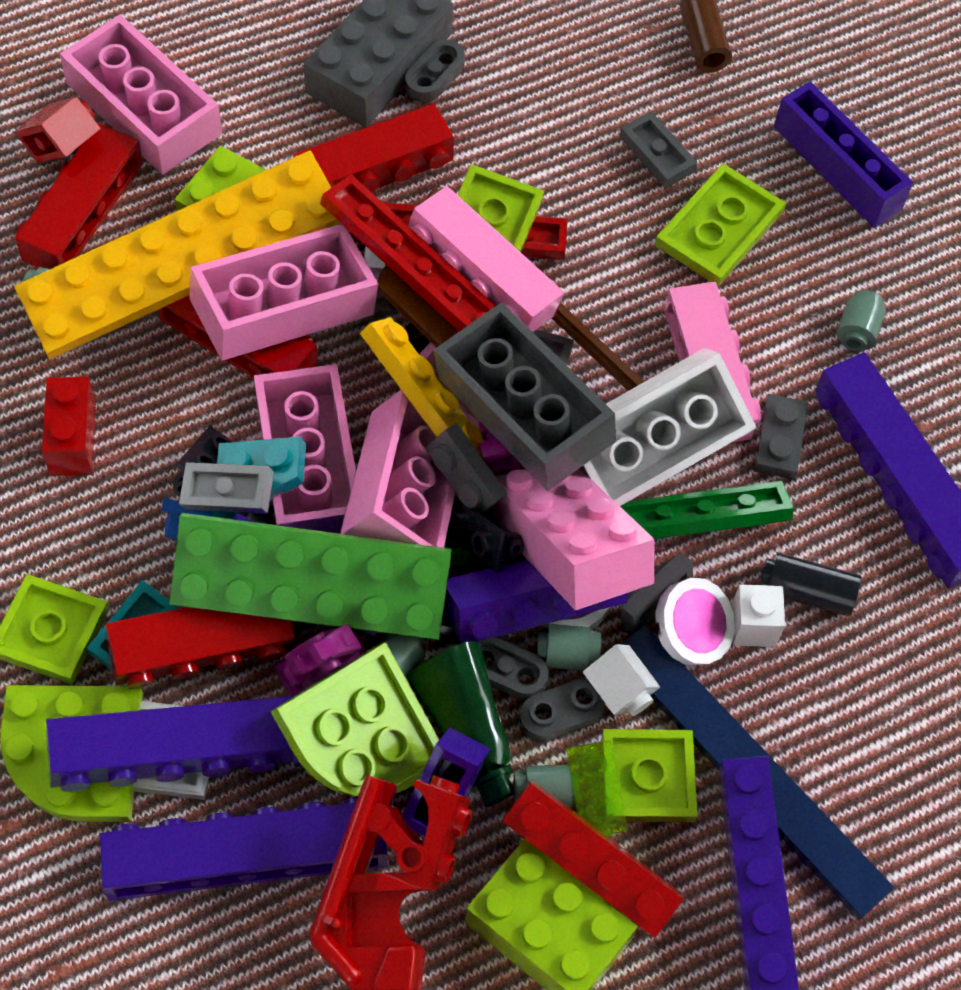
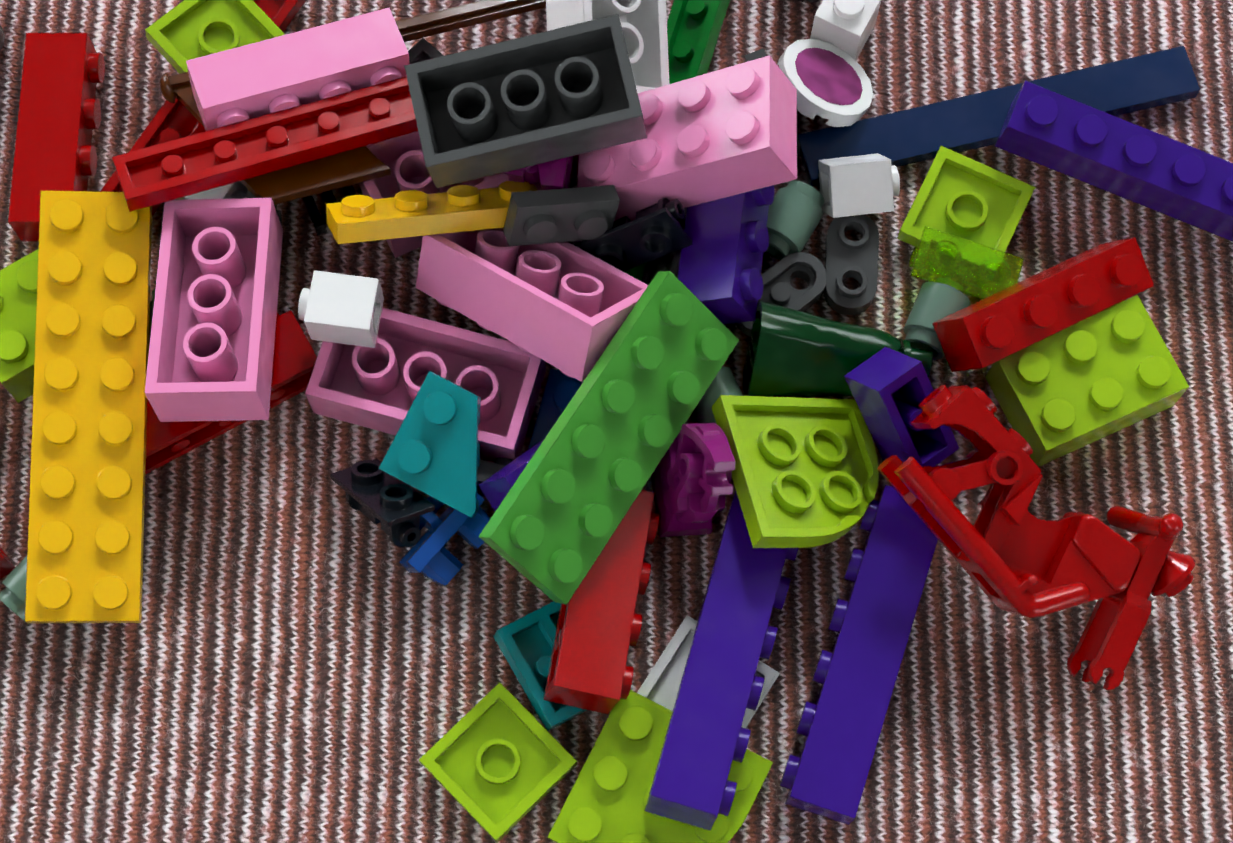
camera: 60 degrees left, 10 degrees up
red brick [42,377,96,476] -> none
light grey plate [179,462,274,514] -> none
none -> white brick [298,270,384,348]

